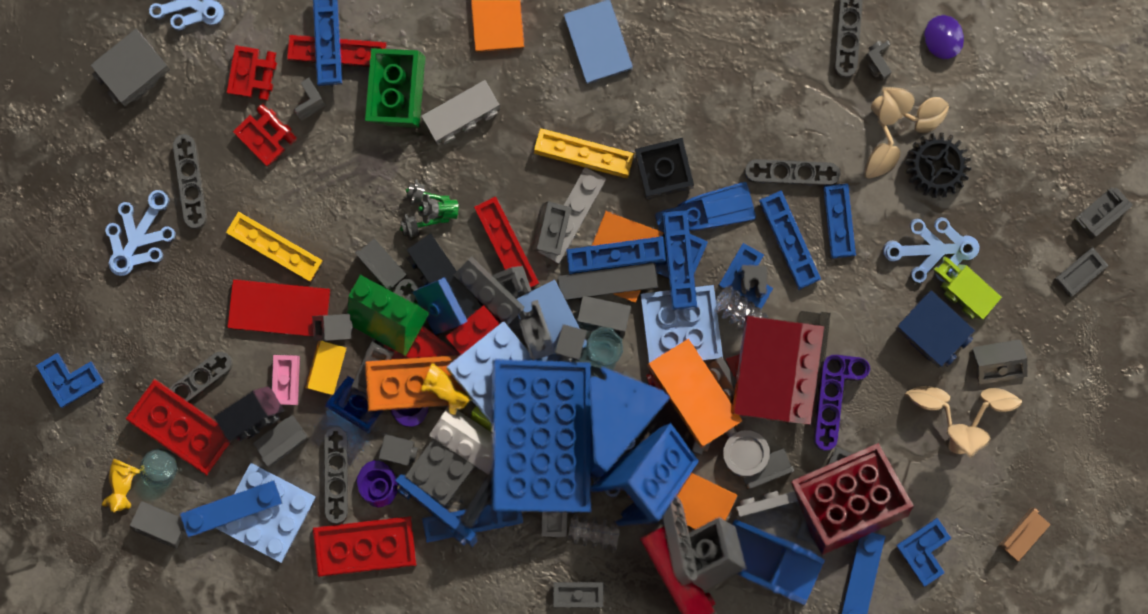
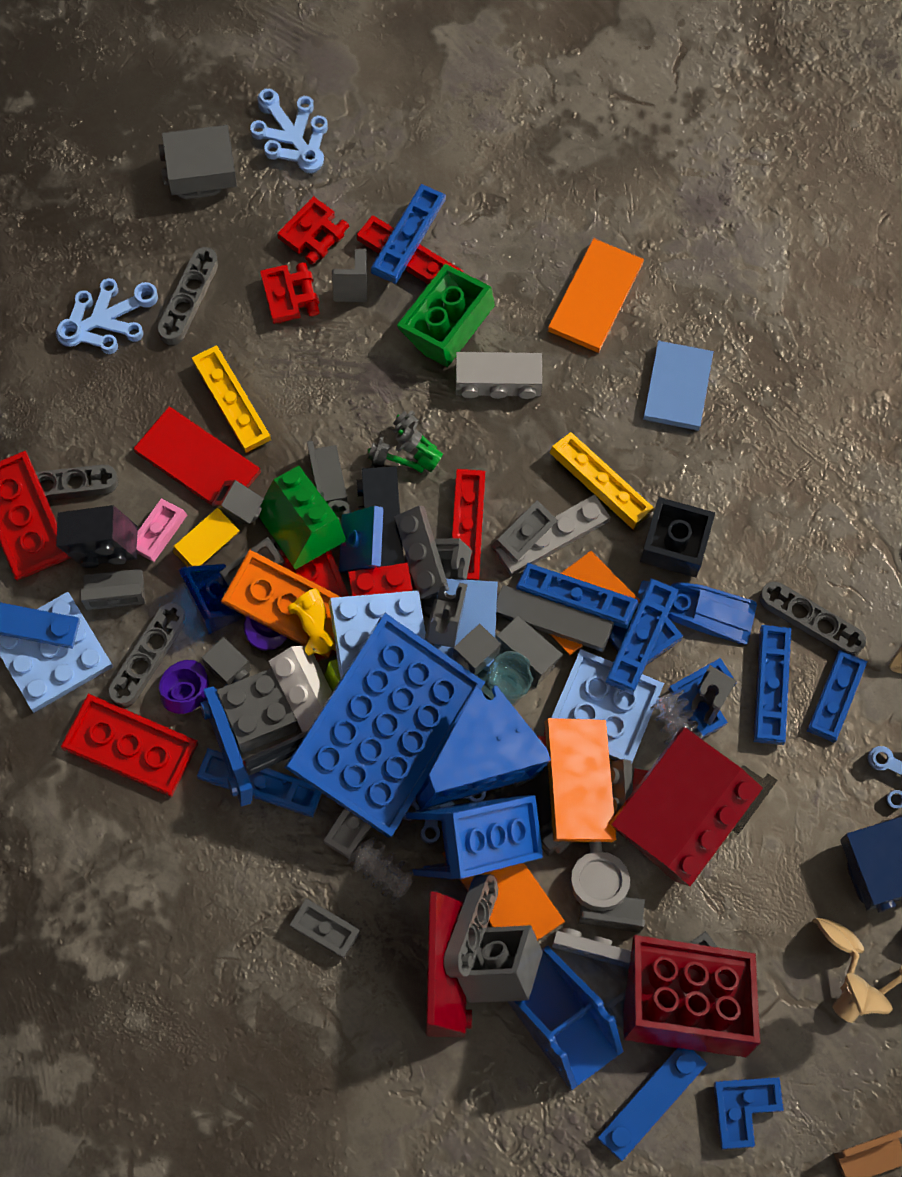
camera: 25 degrees right, 15 degrees down
dark purple beam [814,355,870,451] -> none

